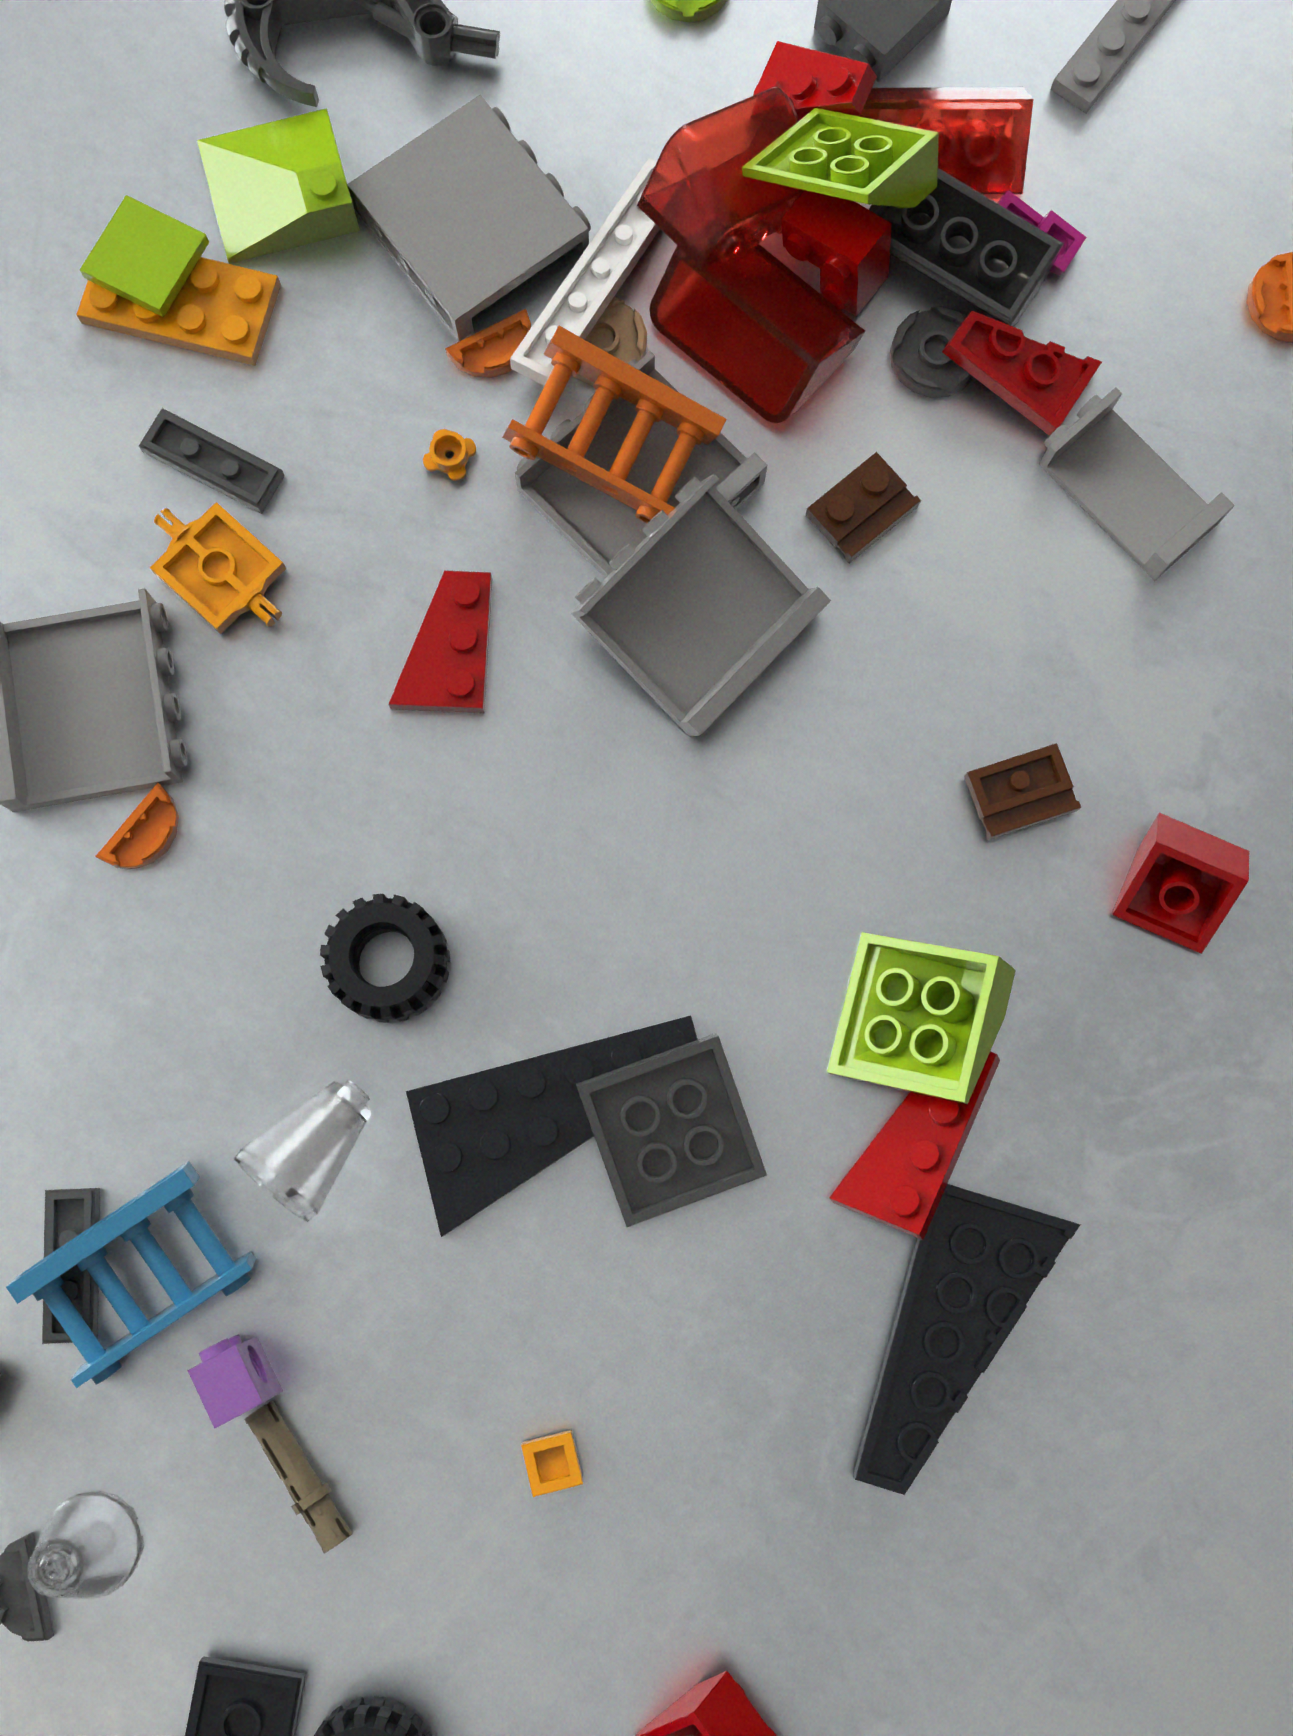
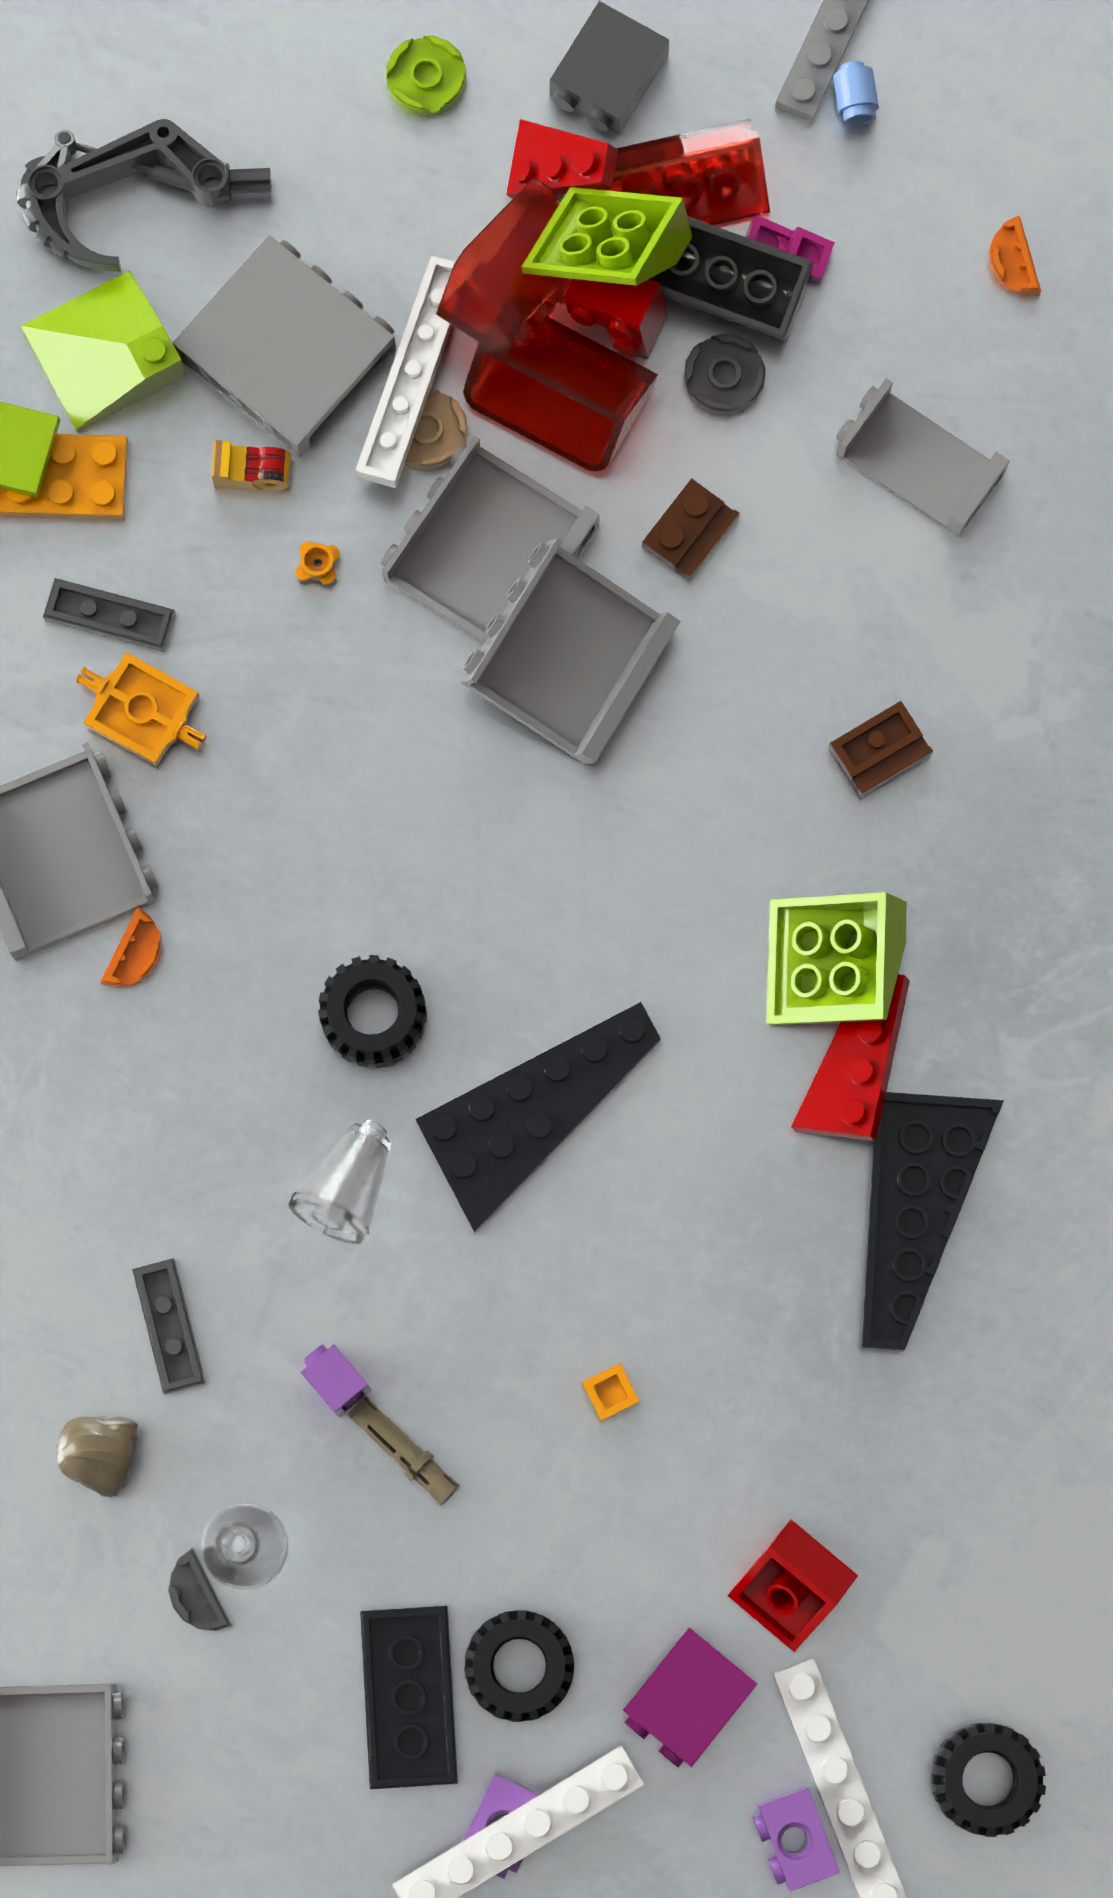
camera: 10 degrees left, 0 degrees up
dark azure fence [6,1161,256,1388] -> none
red wing [388,571,492,713] -> none
orange tile [445,308,531,378] -> none
orange fence [502,326,727,524] -> none
dark grey plate [576,1033,767,1227] -> none
red wing [942,311,1102,436] -> none
red slope [1112,813,1249,954] -> none
none -> leg [212,440,292,491]
none -> light blue brick [833,61,879,126]

